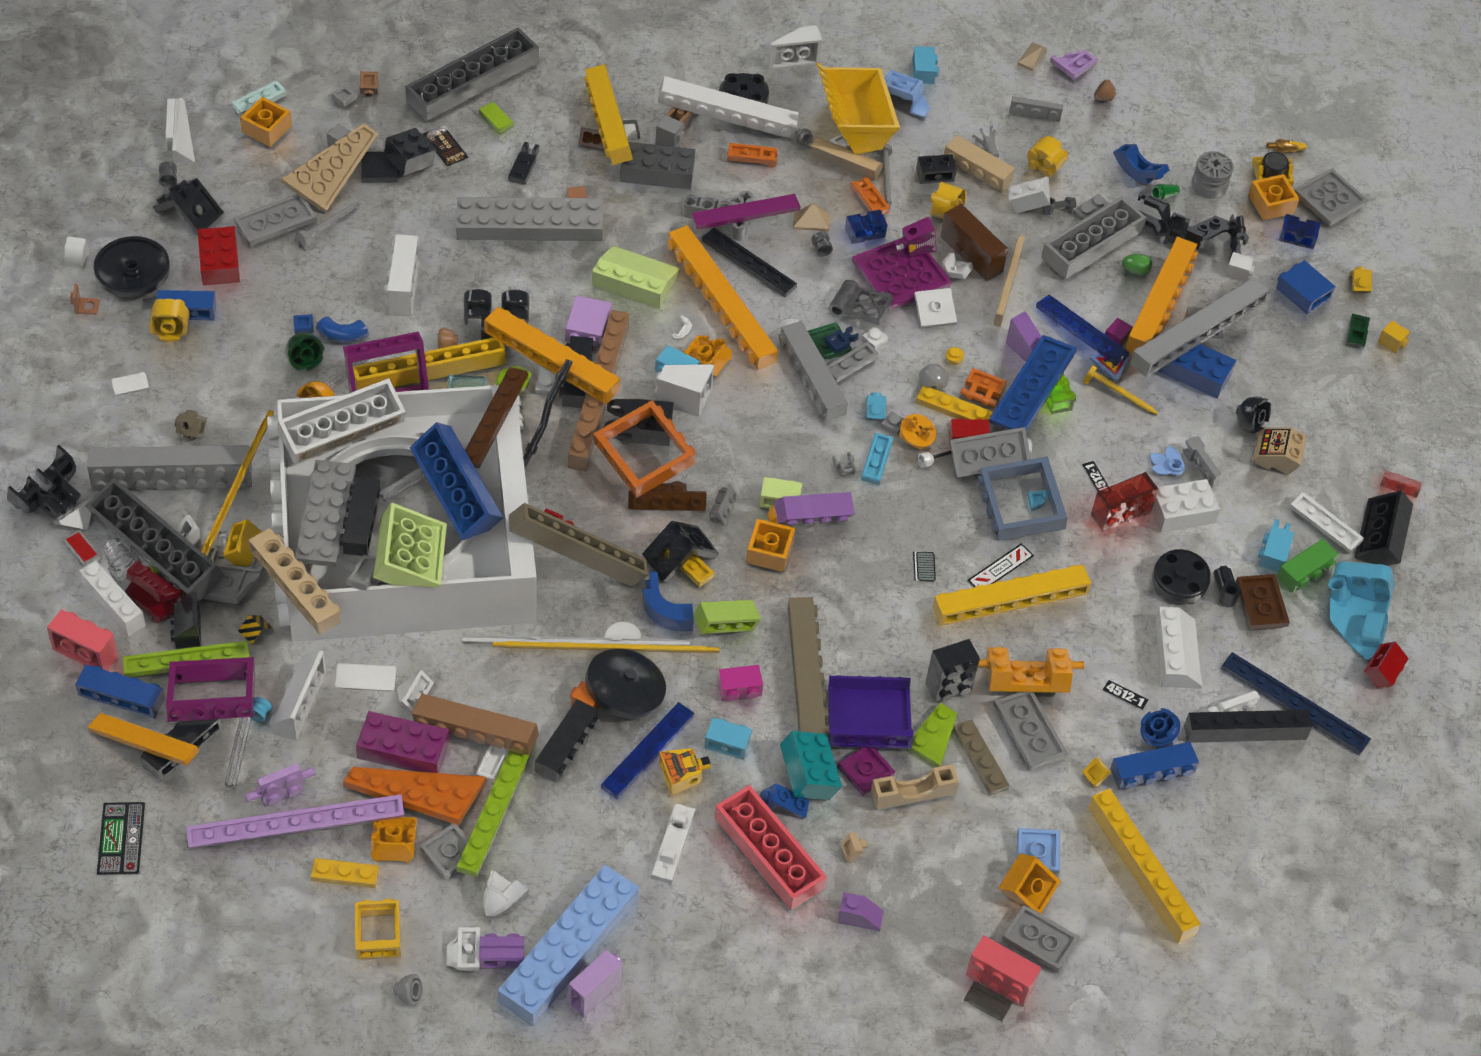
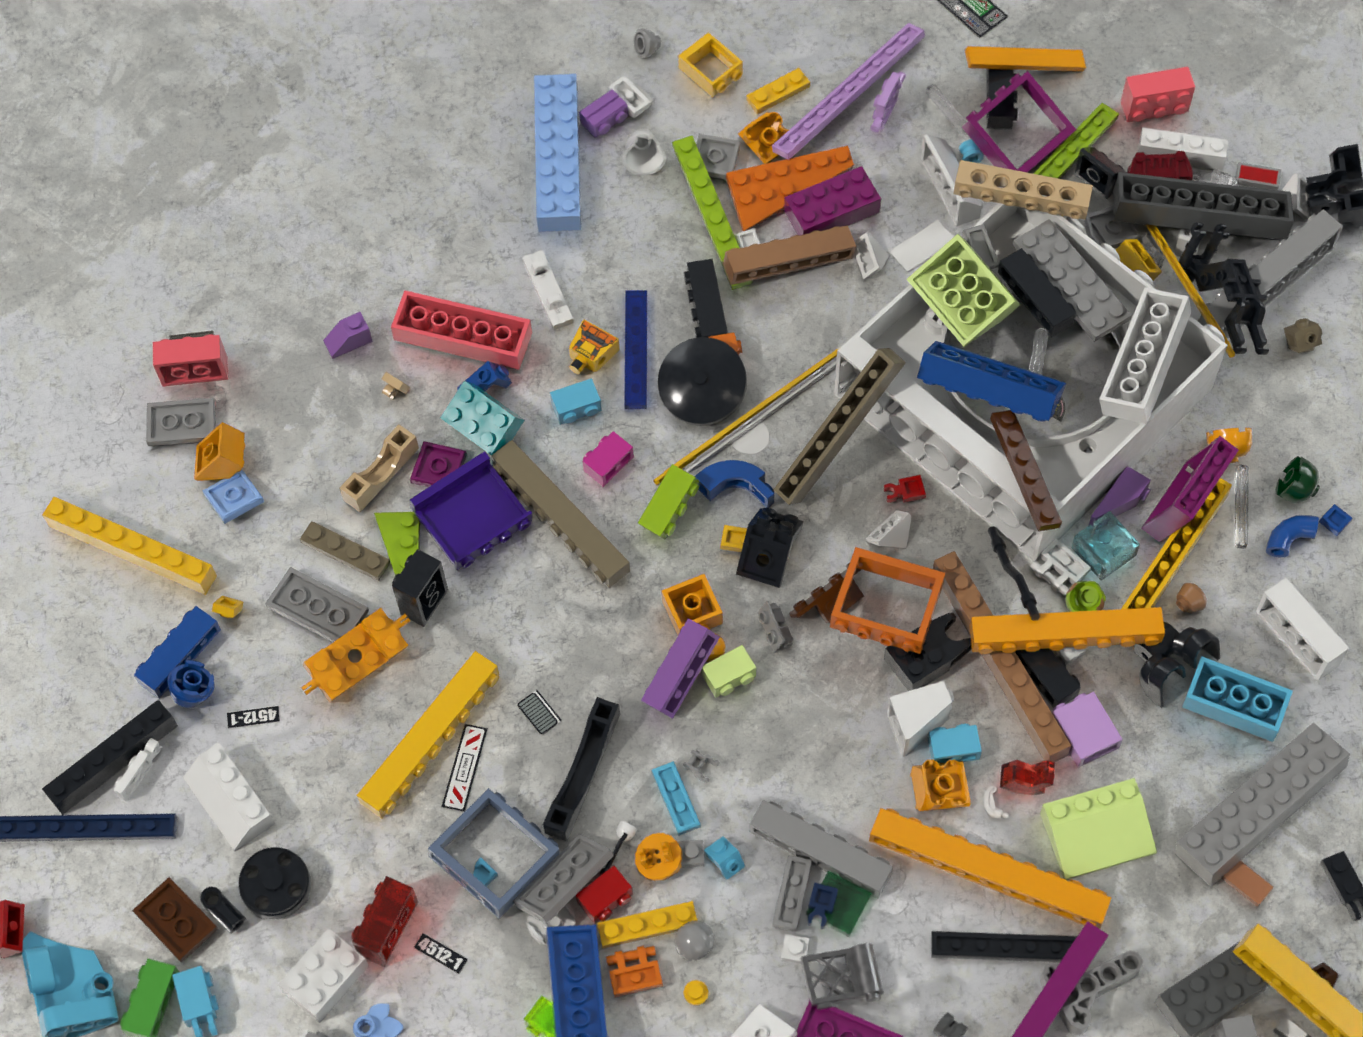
camera: 150 degrees right, 10 degrees up
blue brick [75,665,165,719] -> none
lavender brick [568,949,622,1017] -> none
none -> black arch [543,697,620,842]
none -> white slope [865,510,911,548]
none -> clear red brick [1000,760,1055,795]
none -> black piece [1179,222,1269,355]
none -> medium azure brick [1182,656,1293,742]

